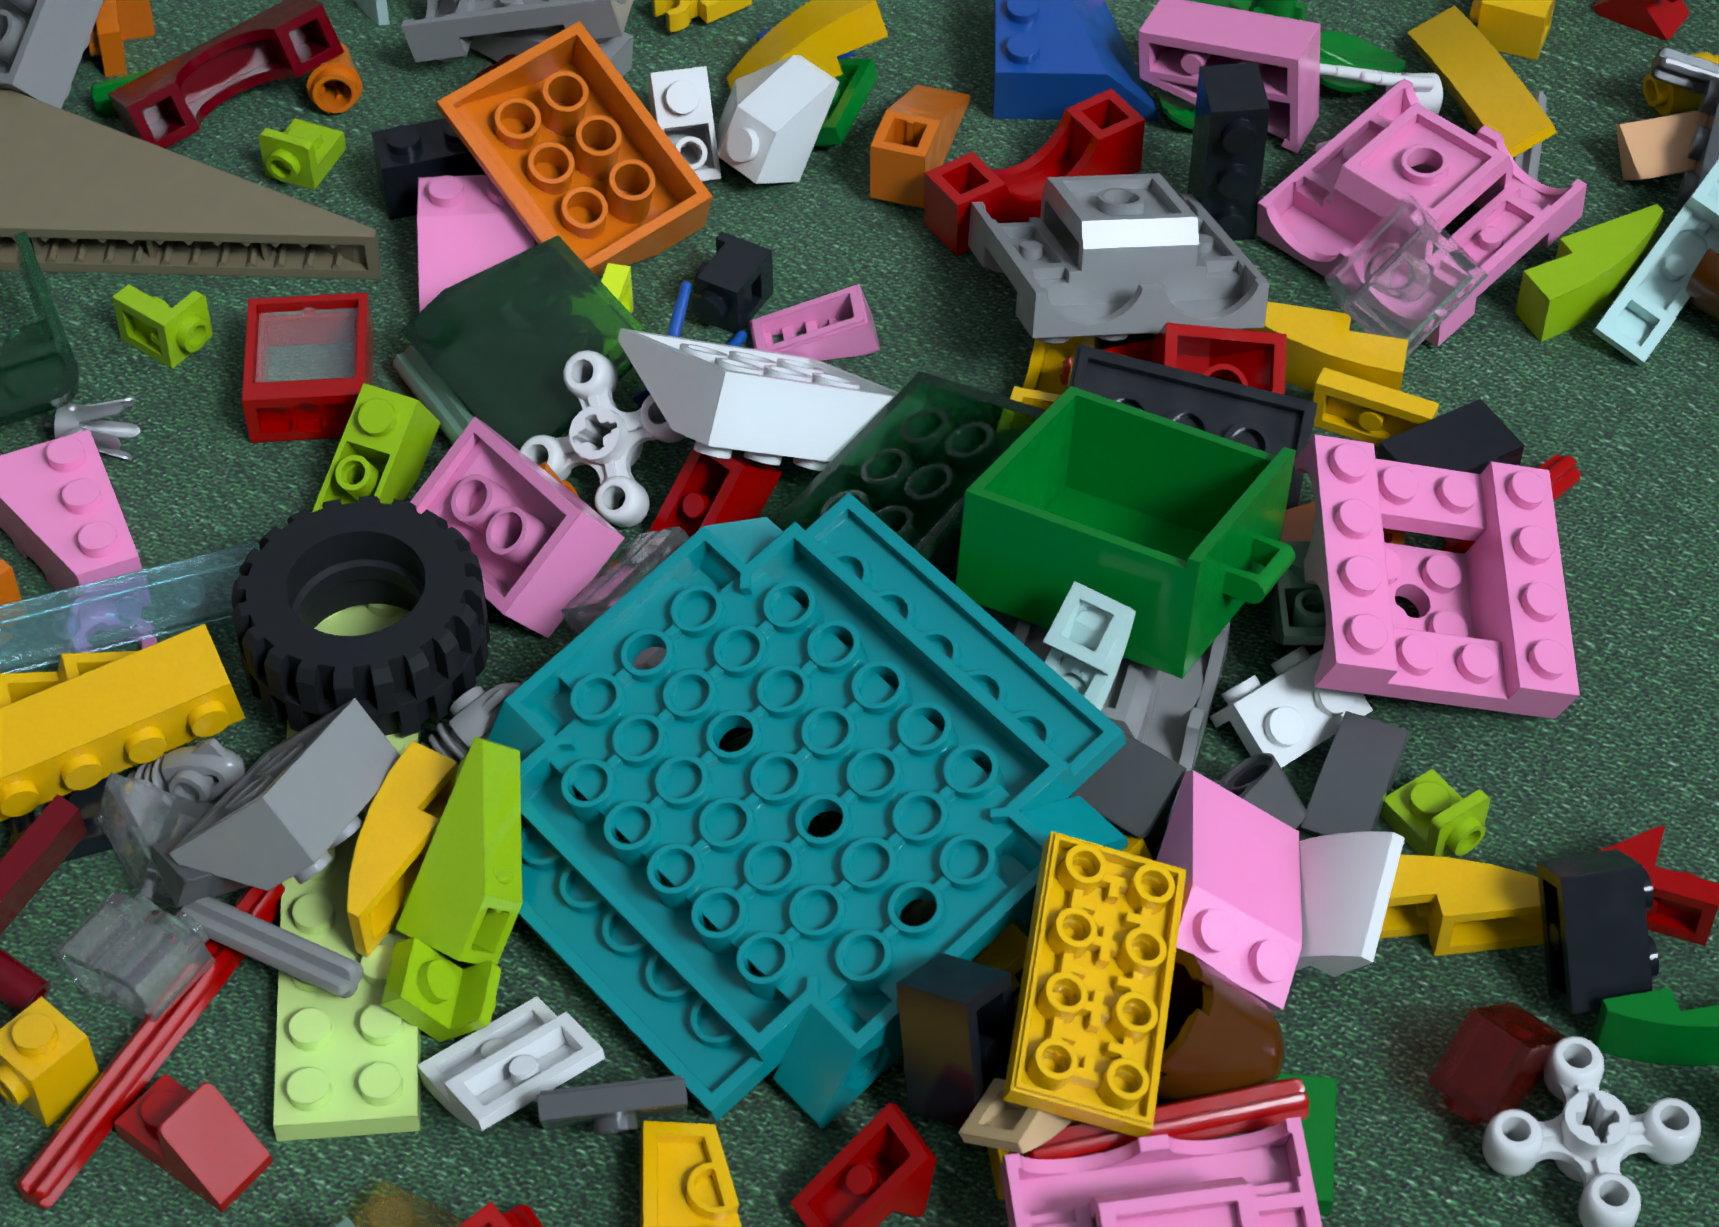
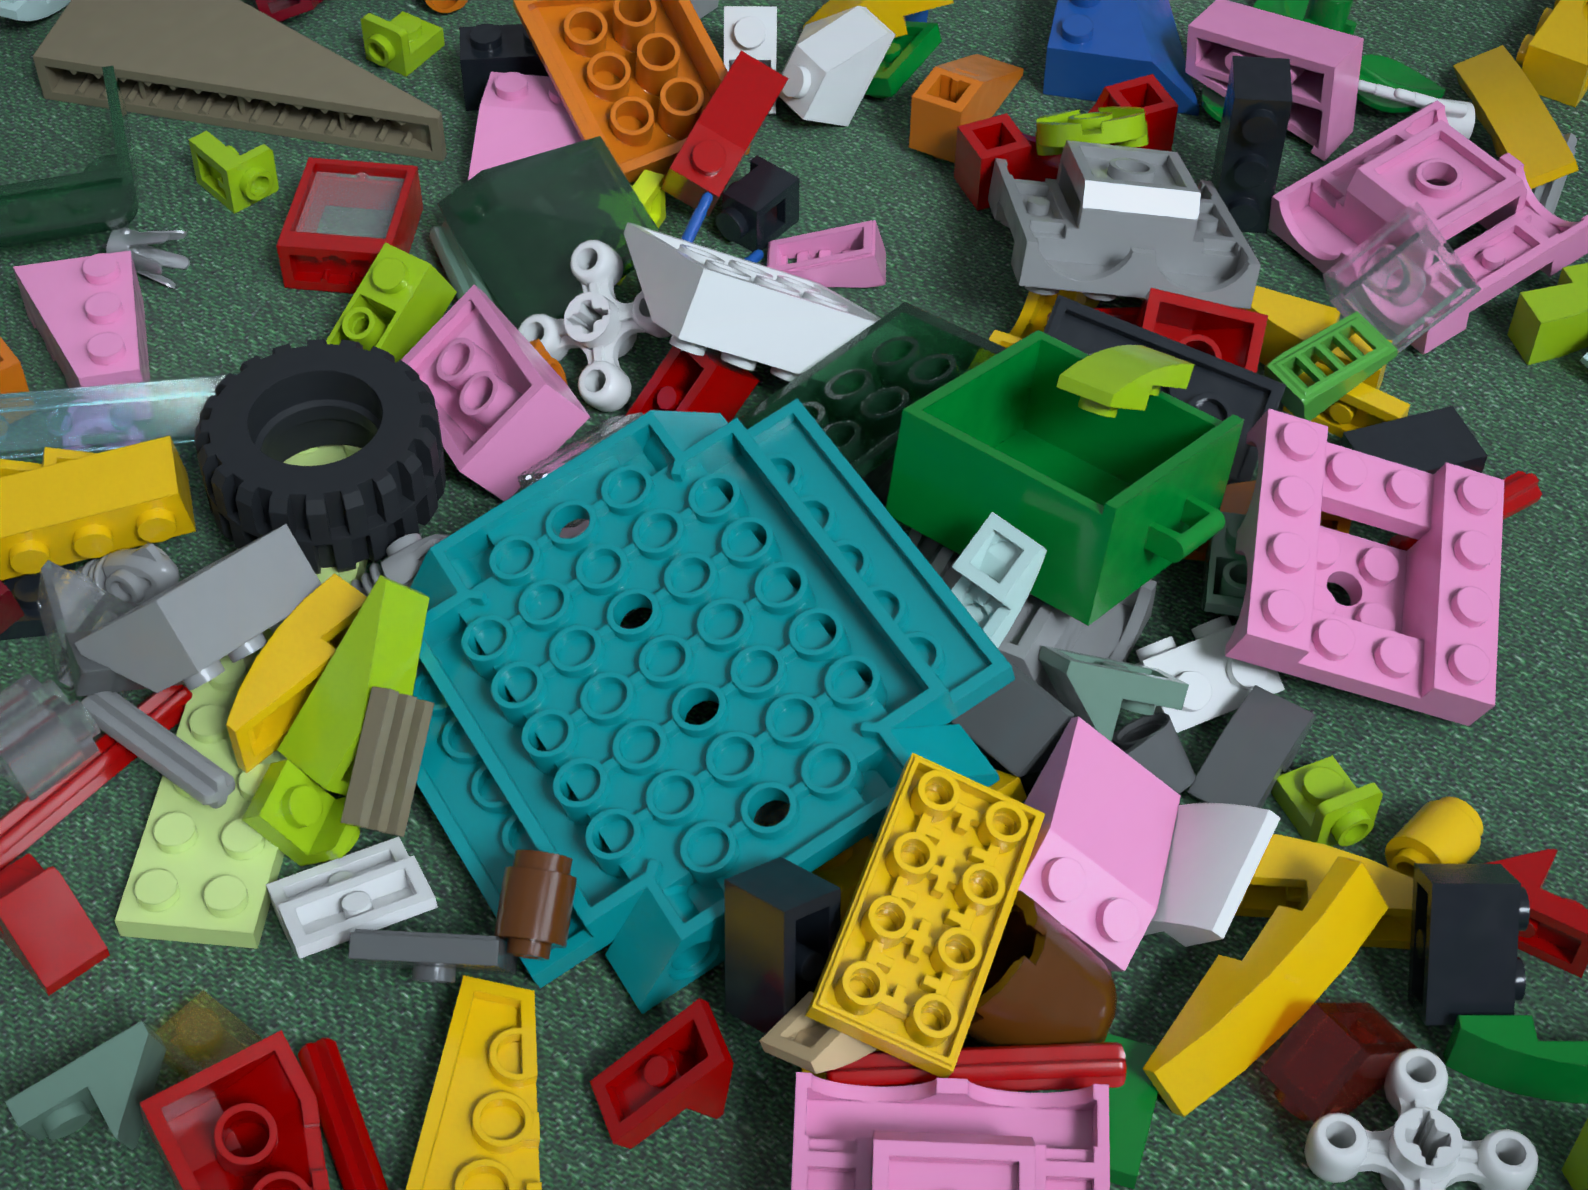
camera: 10 degrees right, 0 degrees up
none -> dark tan tile [341,686,434,837]
none -> reddish brown brick [494,850,577,961]
none -> red slope [661,50,789,217]
none -> lime plate [1035,107,1148,156]
none -> sand green slope [1038,645,1189,741]
none -> lime slope [1056,345,1195,418]
none -> yellow slope [1143,856,1389,1117]
none -> bright green slope [1264,311,1398,421]
none -> yellow brick [1385,796,1483,879]

